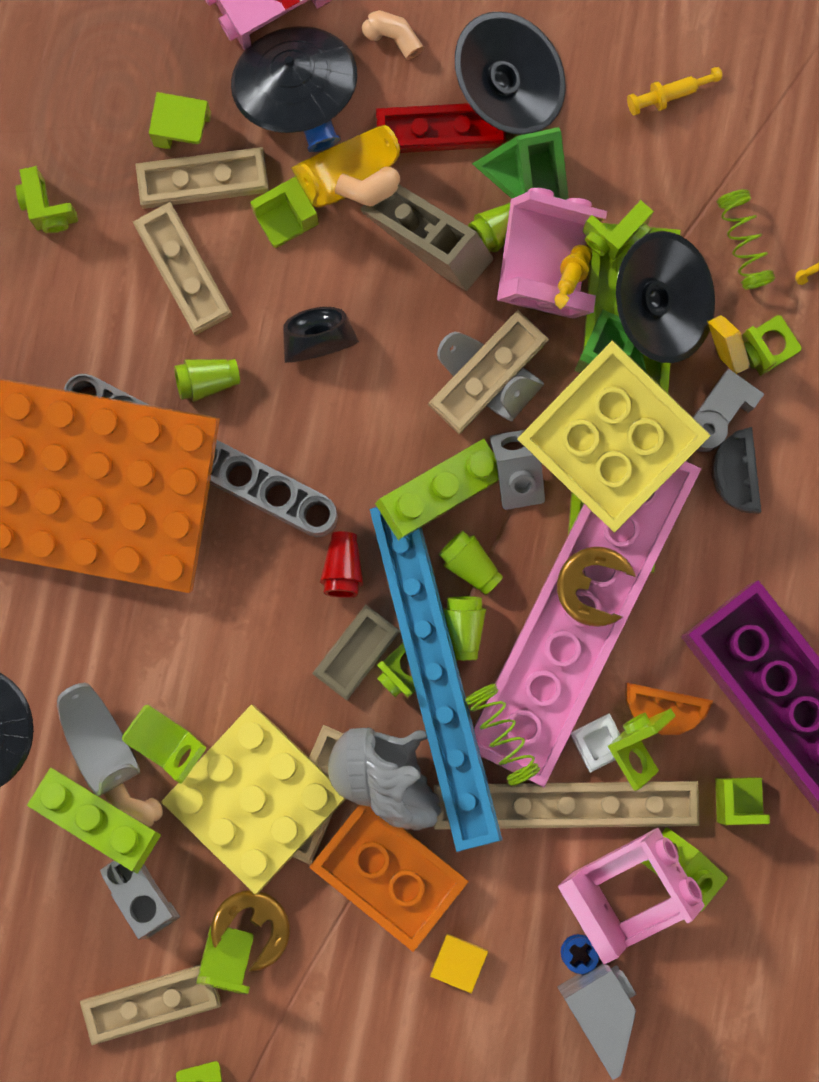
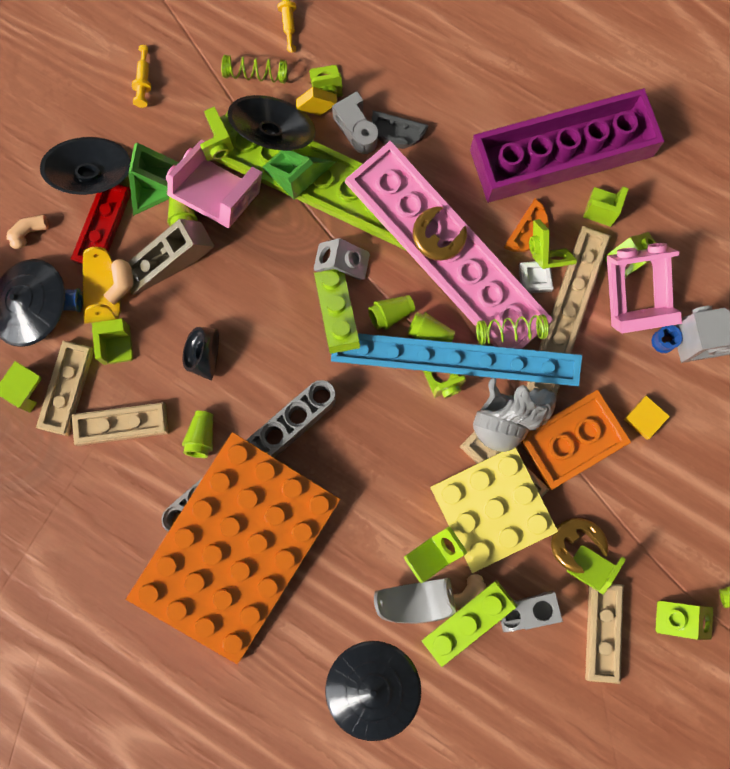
camera: 65 degrees left, 5 degrees down
lime bracket [15,166,78,233] -> none
dark tan tile [312,605,400,700] -> none
red cone [320,531,363,598] -> none
tan tile [428,310,549,434] -> none
light grey piece [437,332,544,421] -> none
light yellow plate [517,340,711,533] -> none
yellow piece [554,244,592,310] -> none

